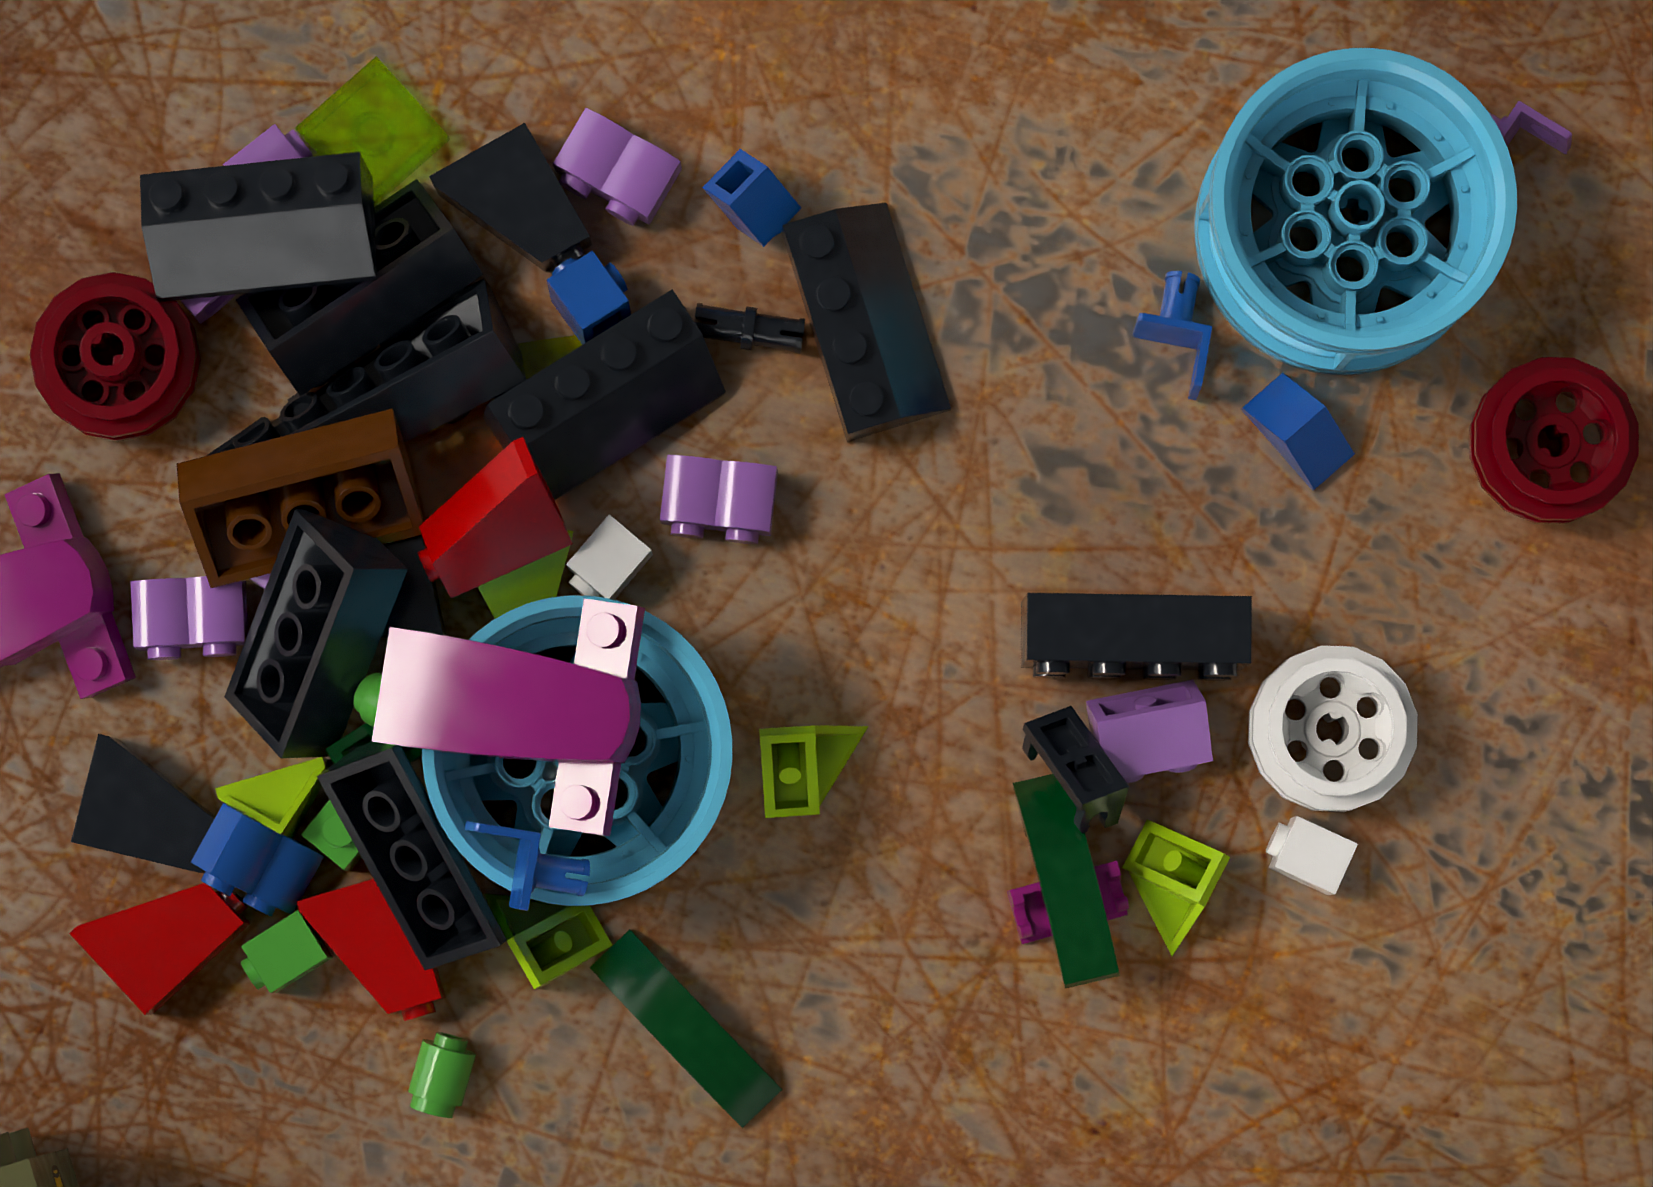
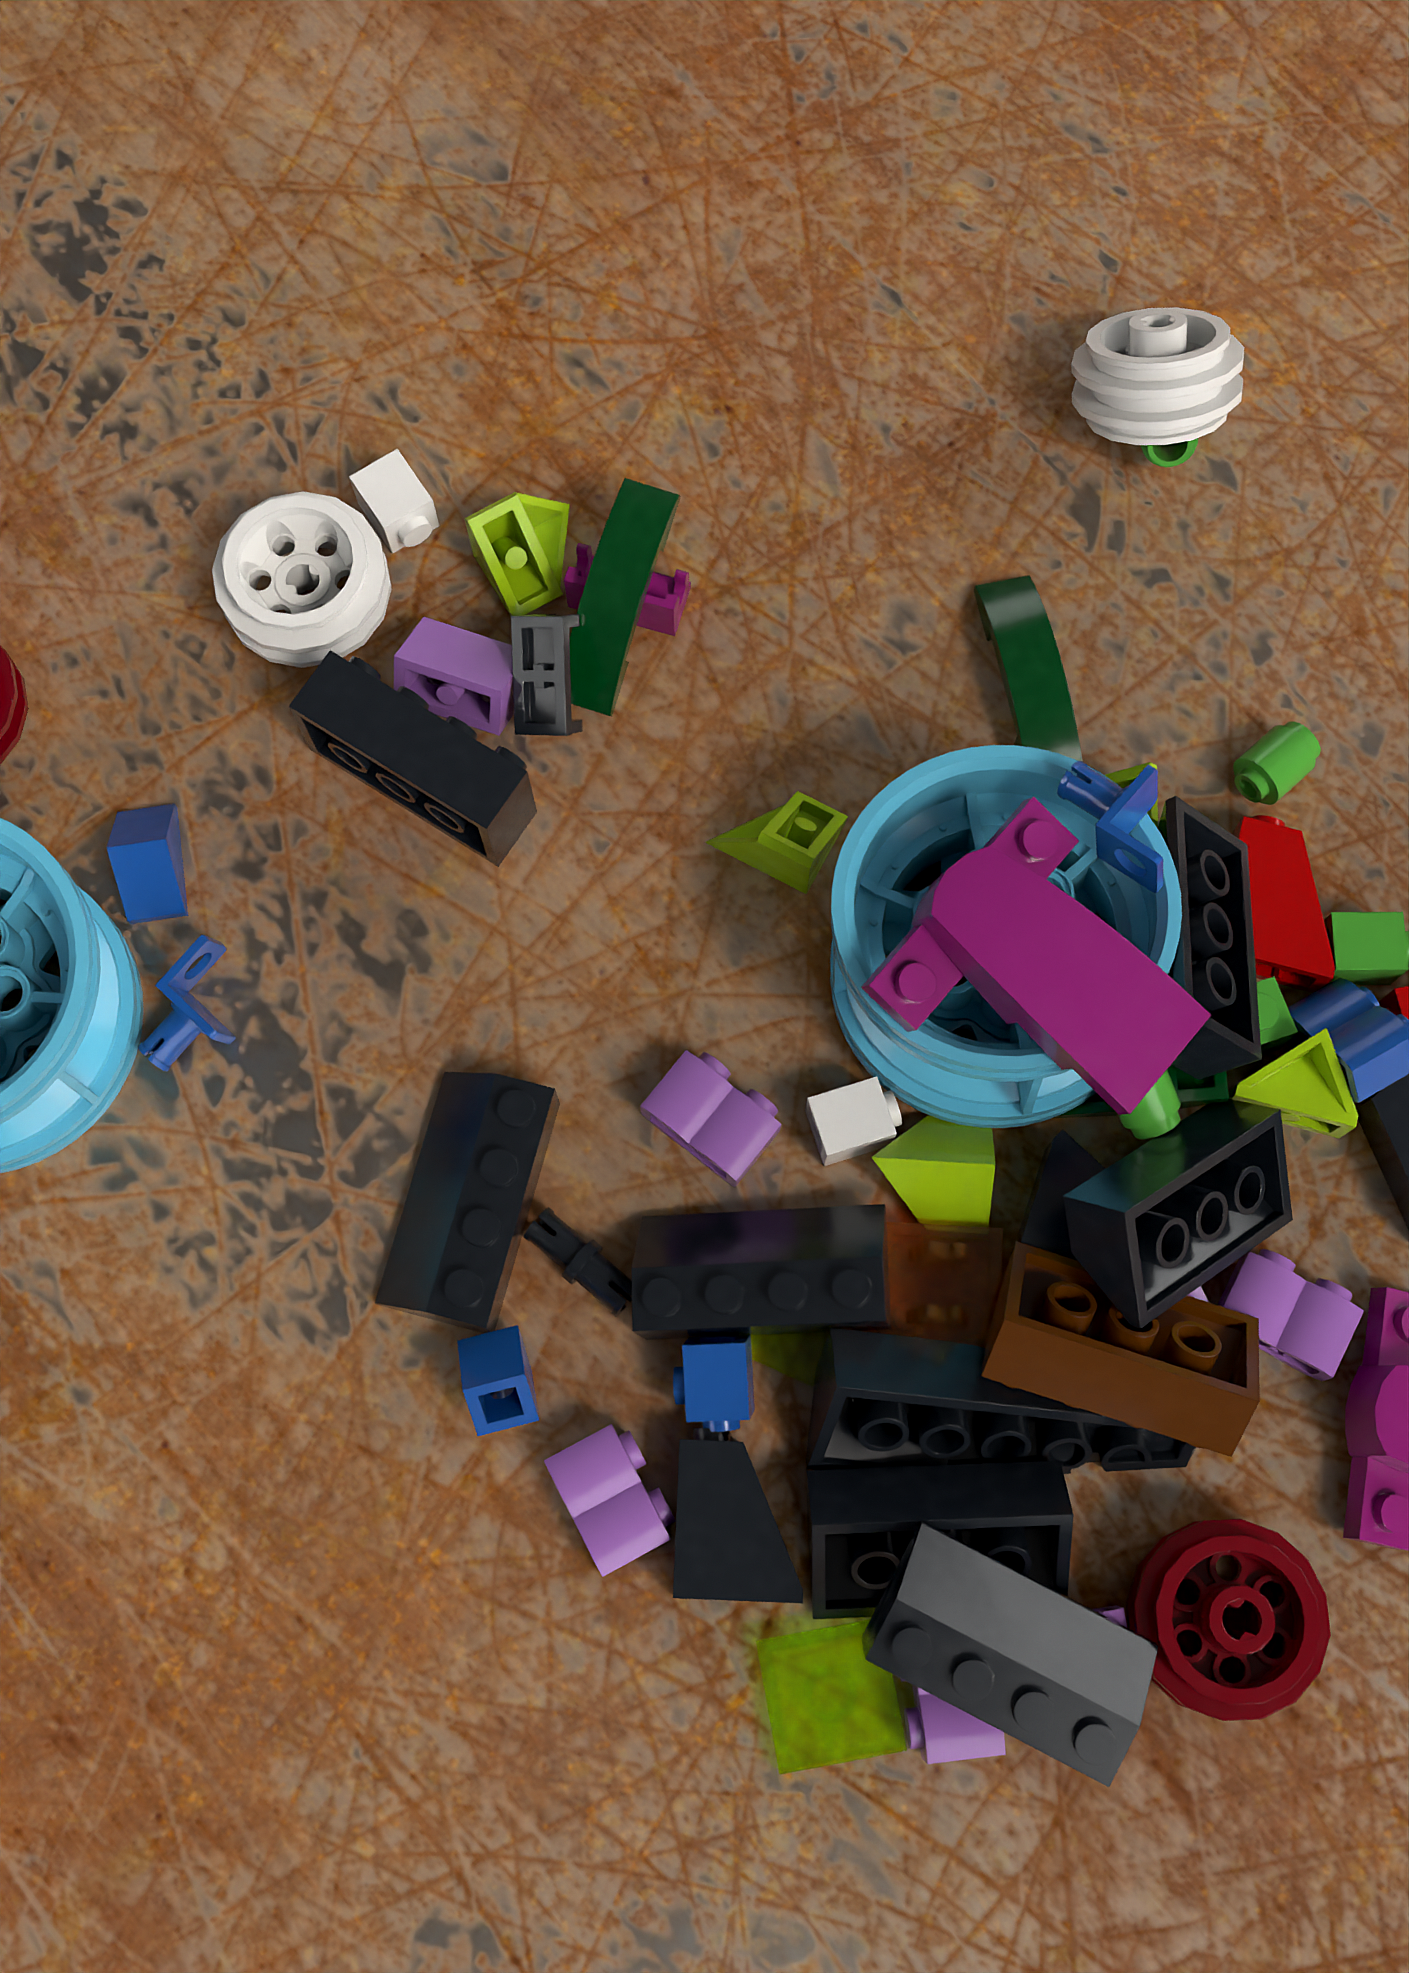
camera: 140 degrees left, 10 degrees down
red slope [418,437,573,598] -> none

